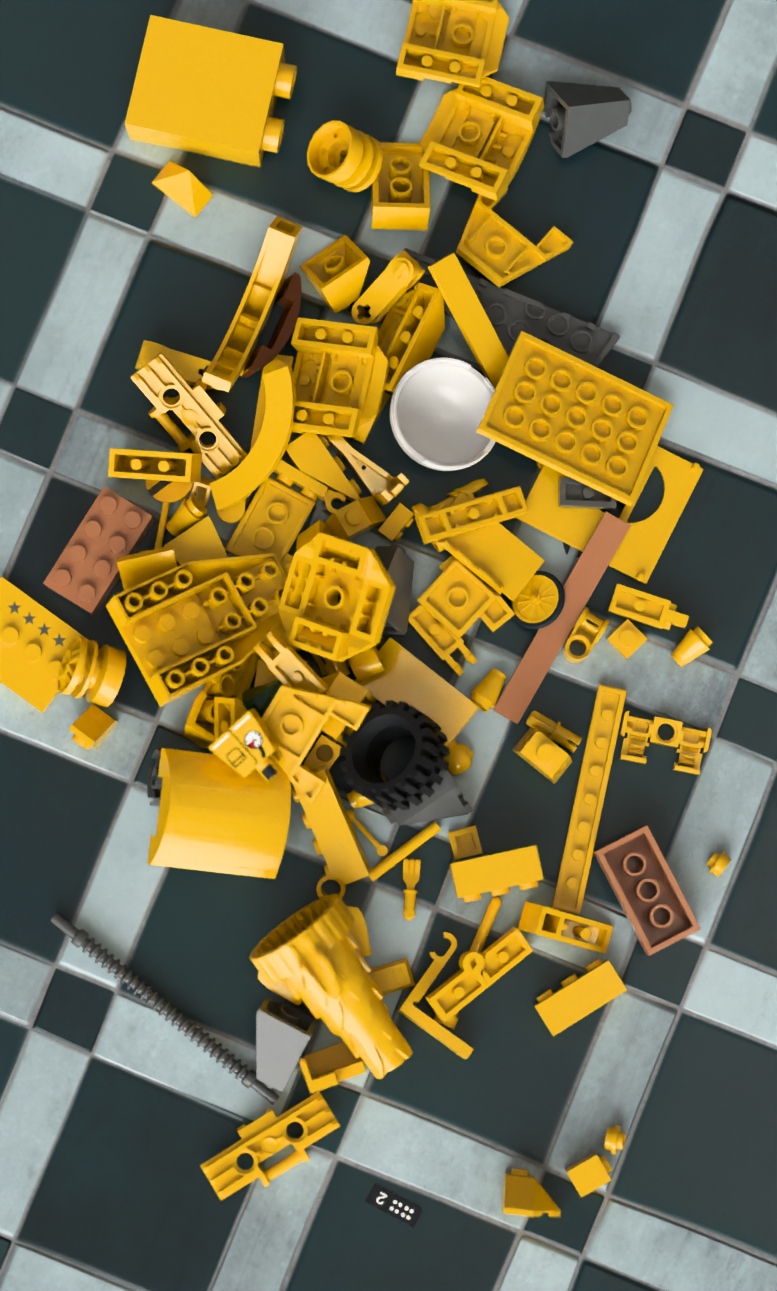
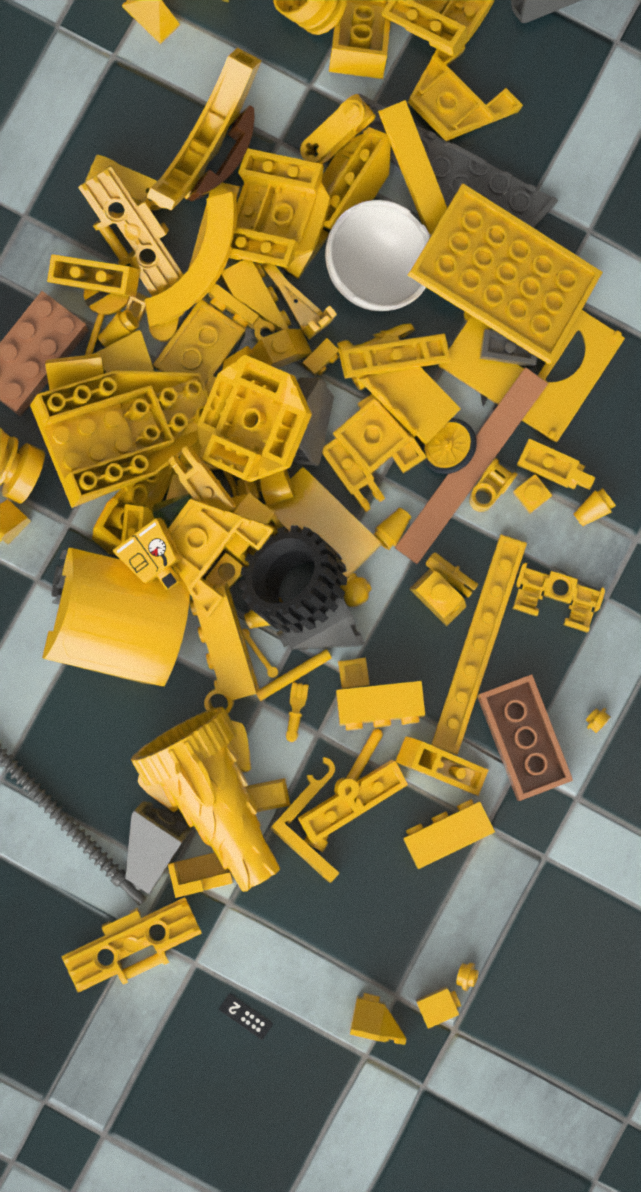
camera: 10 degrees right, 0 degrees up
yellow slope [299,235,370,314] -> none

